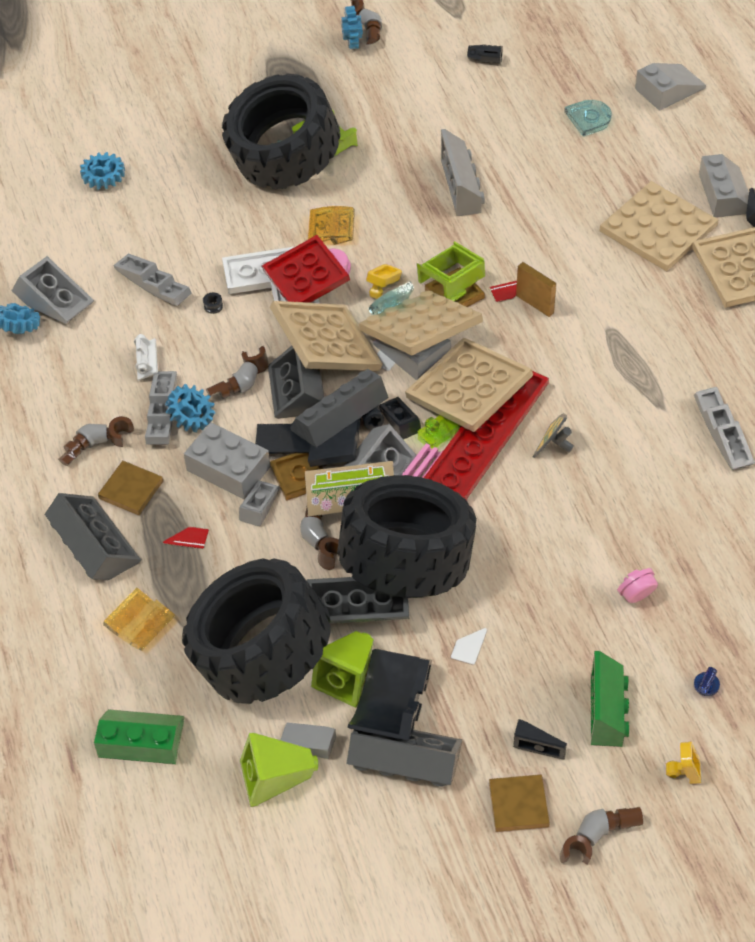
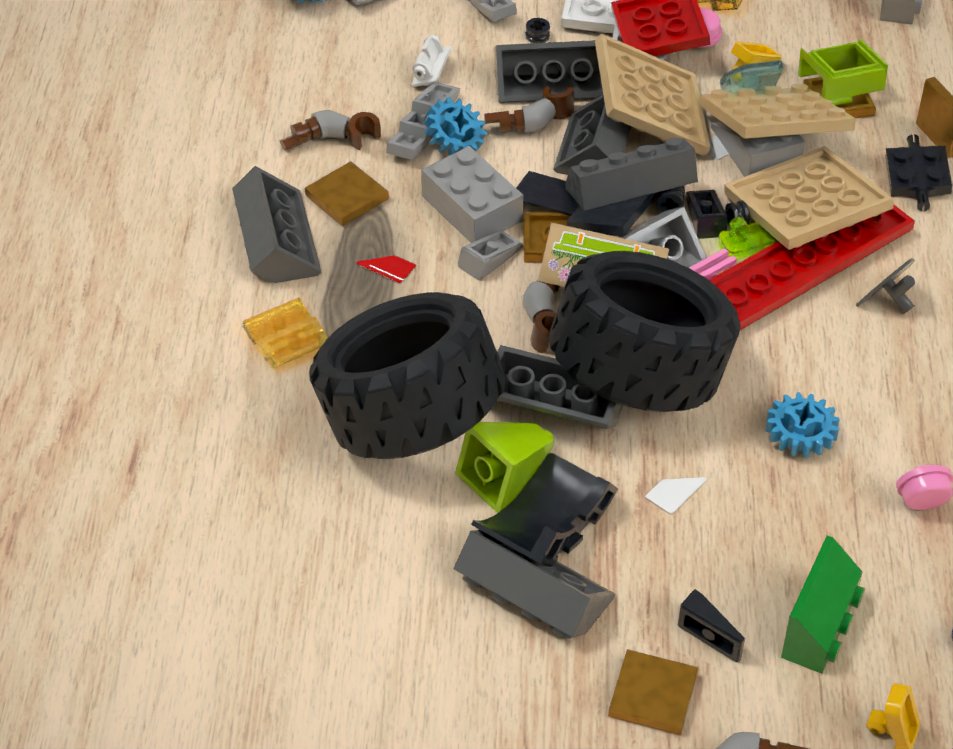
camera: 20 degrees right, 5 degrees down
green slope [94,709,185,765] -> none
lime slope [240,733,318,807] -> none
light grey slope [280,722,336,759] -> none
red sticker [490,281,517,302] -> none
none -> dark grey slope [494,40,603,102]
none -> black bush [725,200,750,230]
none -> dark azure gear [766,392,840,458]
none -> black plate [885,134,952,211]

